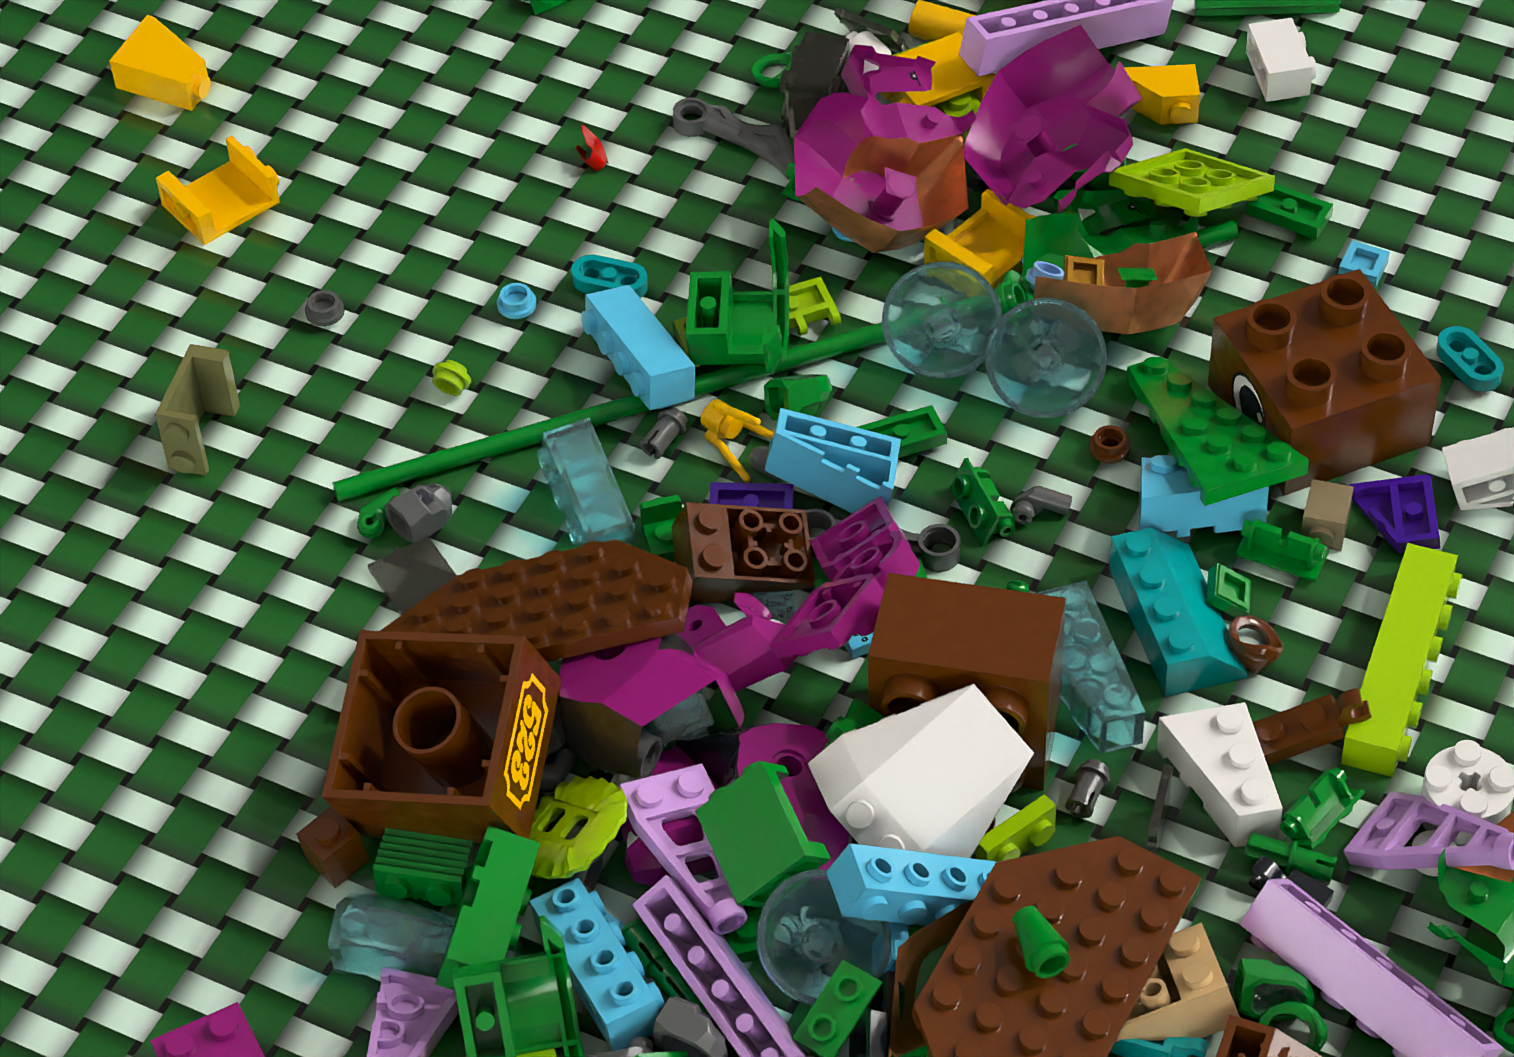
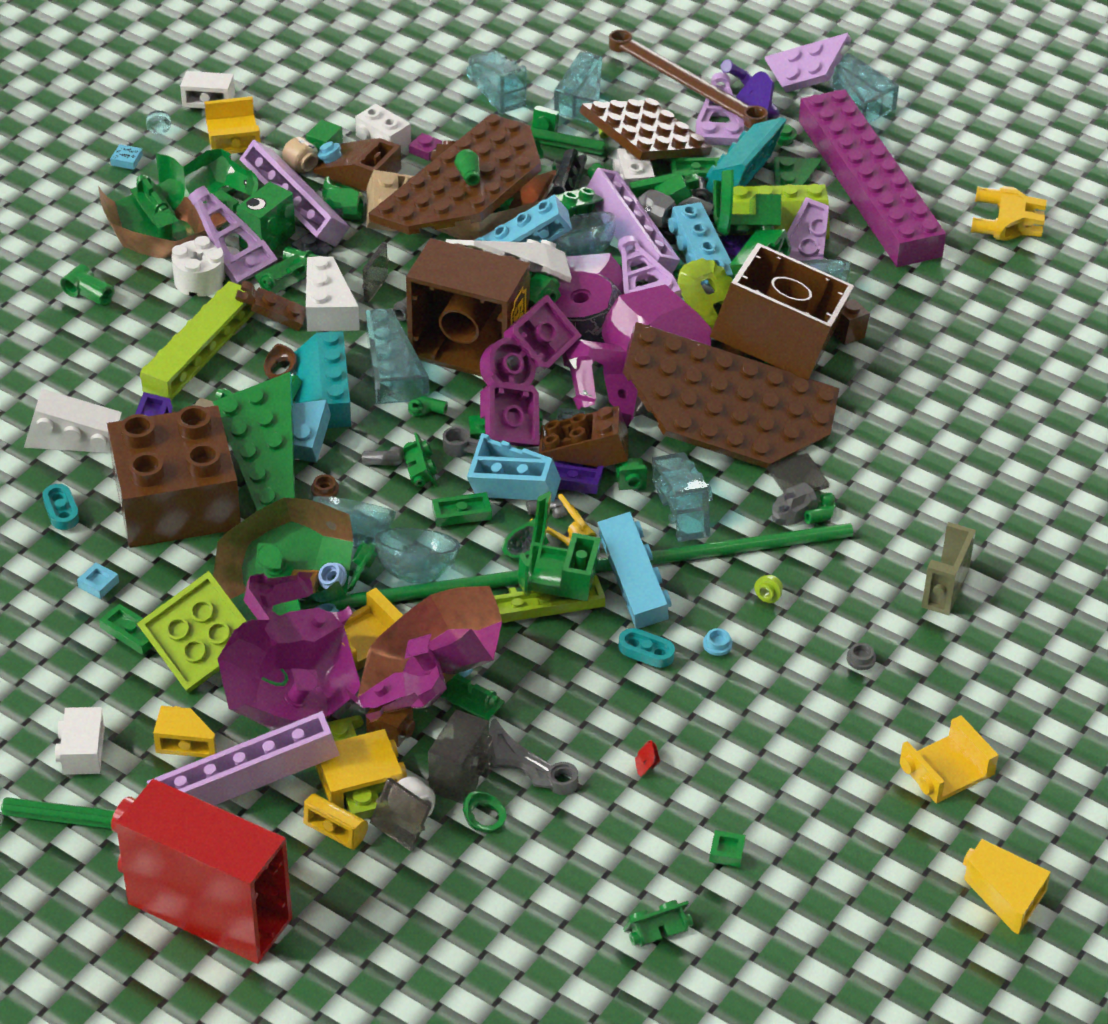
camera: 175 degrees left, 5 degrees down
green panel [695,761,831,908] -> none
none -> green brick [237,181,296,251]
none -> green plate [709,830,746,867]

